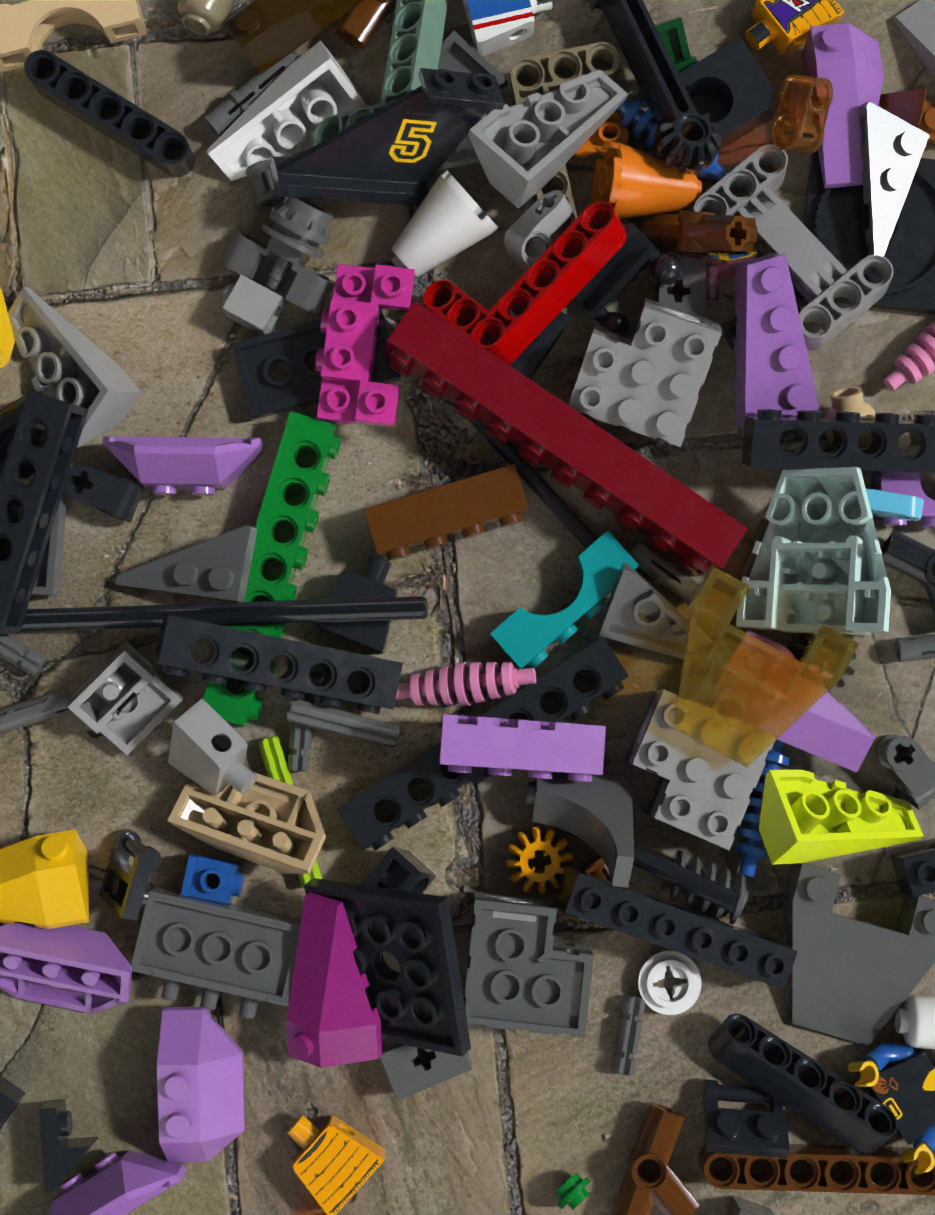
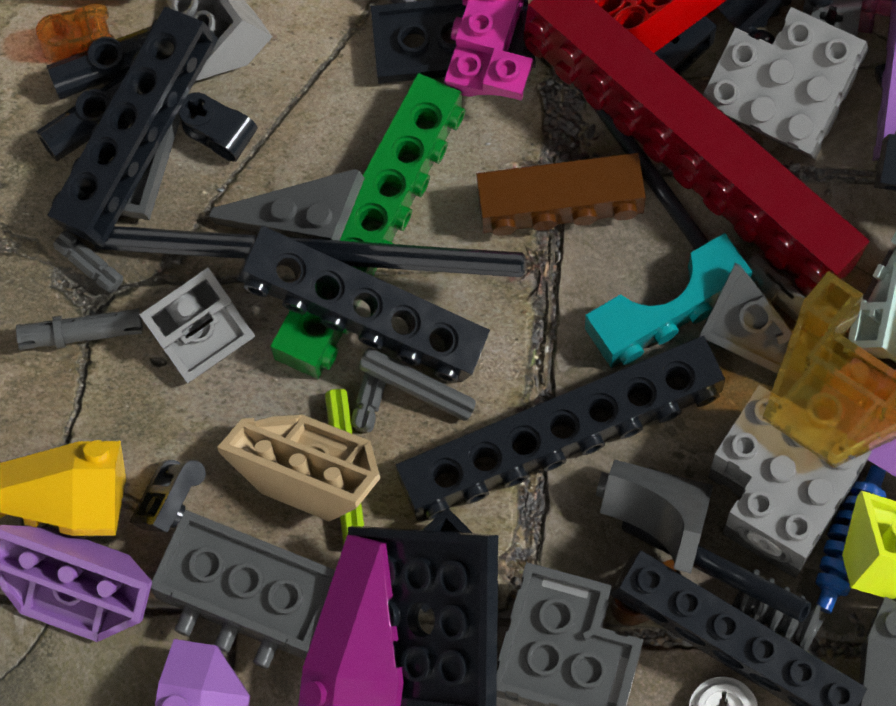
camera: 20 degrees right, 15 degrees down
medium lavender wedge [103,436,265,496] -> none
light grey torso [168,699,258,794] -> none
blue brick [180,853,245,904] -> none
black torso [313,555,398,653] -> none
bright pink piece [396,662,536,706] -> none
medium lavender wedge [440,714,606,782] -> none
light orange gear [505,826,573,895] -> none

